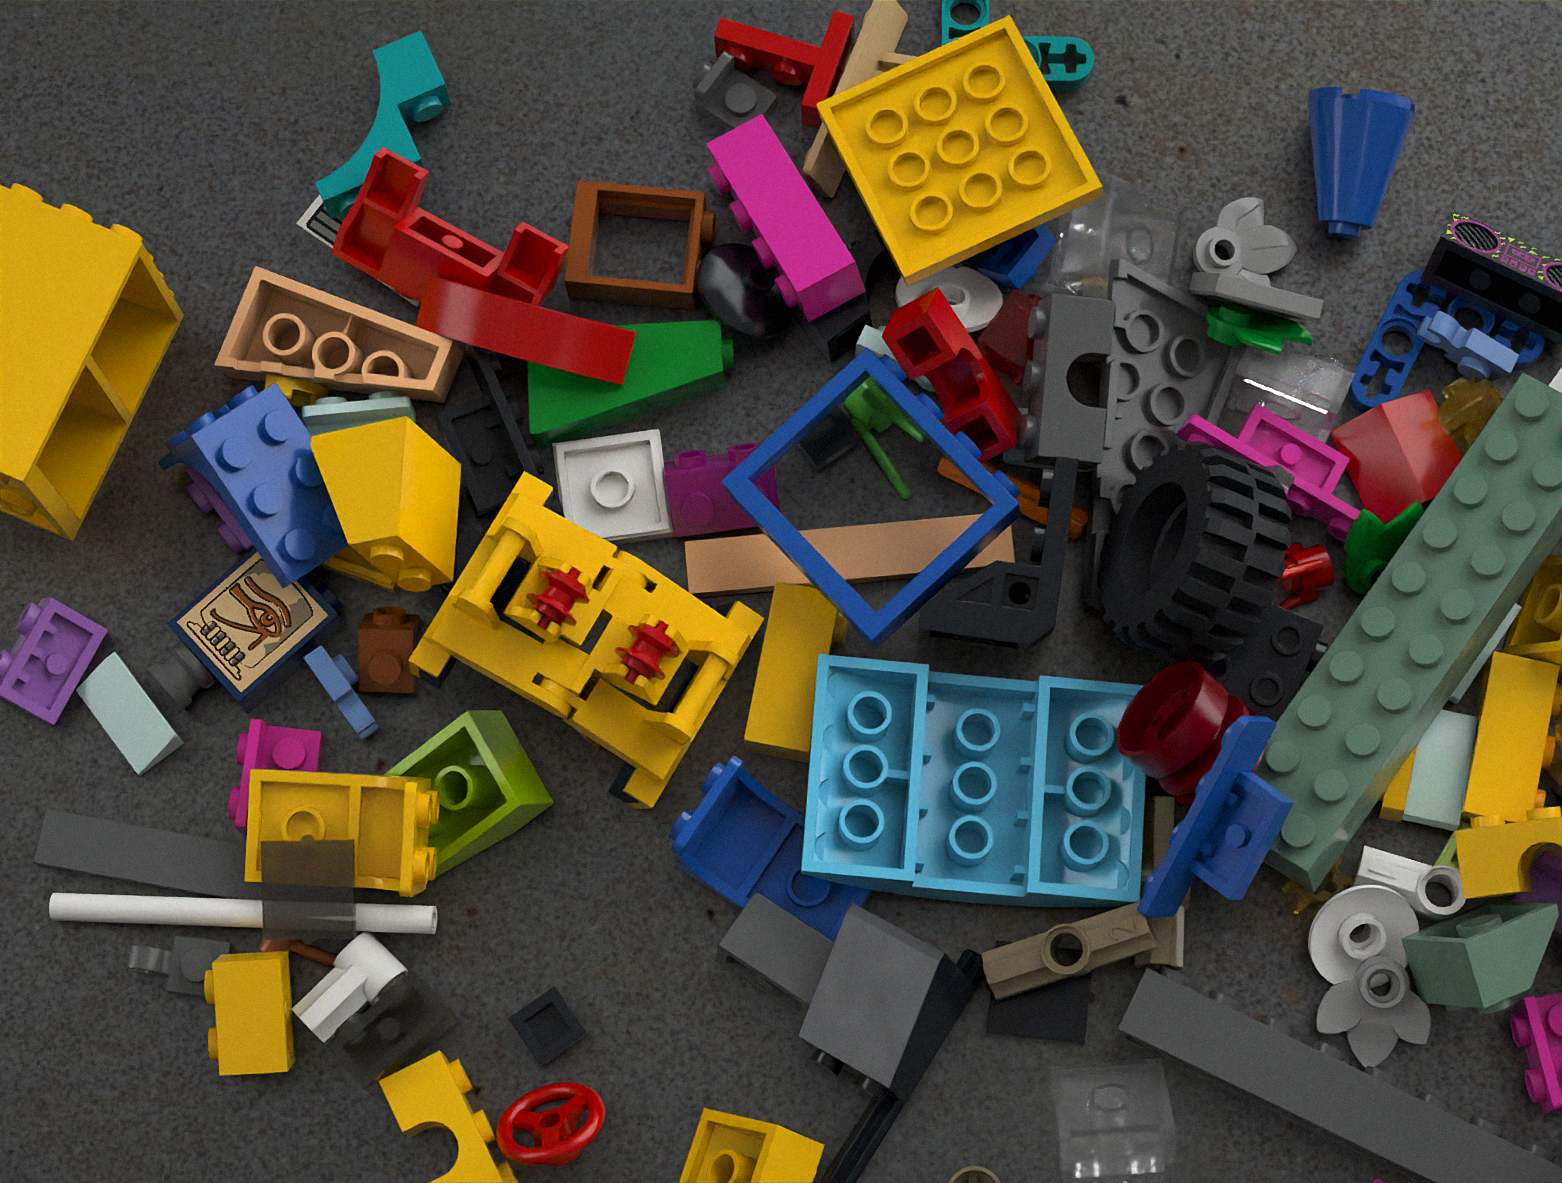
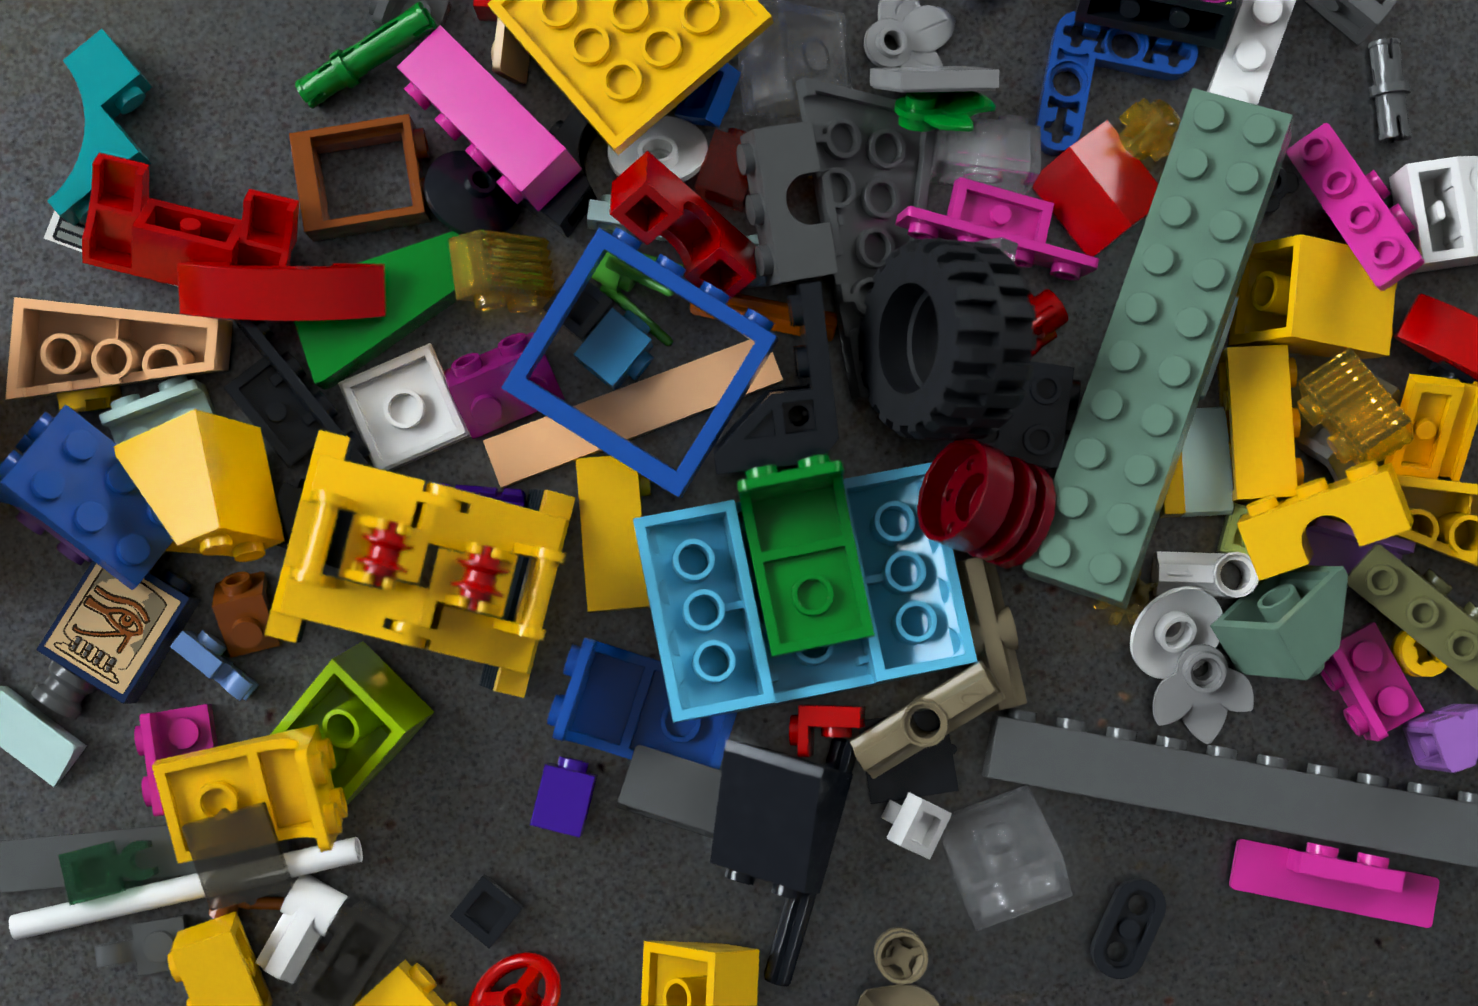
camera: 25 degrees left, 10 degrees up
blue bracket [1137,715,1294,918] -> none
green plate [1343,501,1424,595] -> none
medium blue plate [1416,310,1519,383] -> none
none -> clear green plate [58,839,159,905]
none -> green pin [295,1,437,109]
none -> clear yellow brick [448,229,556,313]
none -> dark purple brick [530,756,598,838]
none -> dark azure brick [573,308,654,391]
none -> green bracket [737,455,875,658]
none -> red bracket [789,704,865,757]
none -> white tile [881,792,952,860]

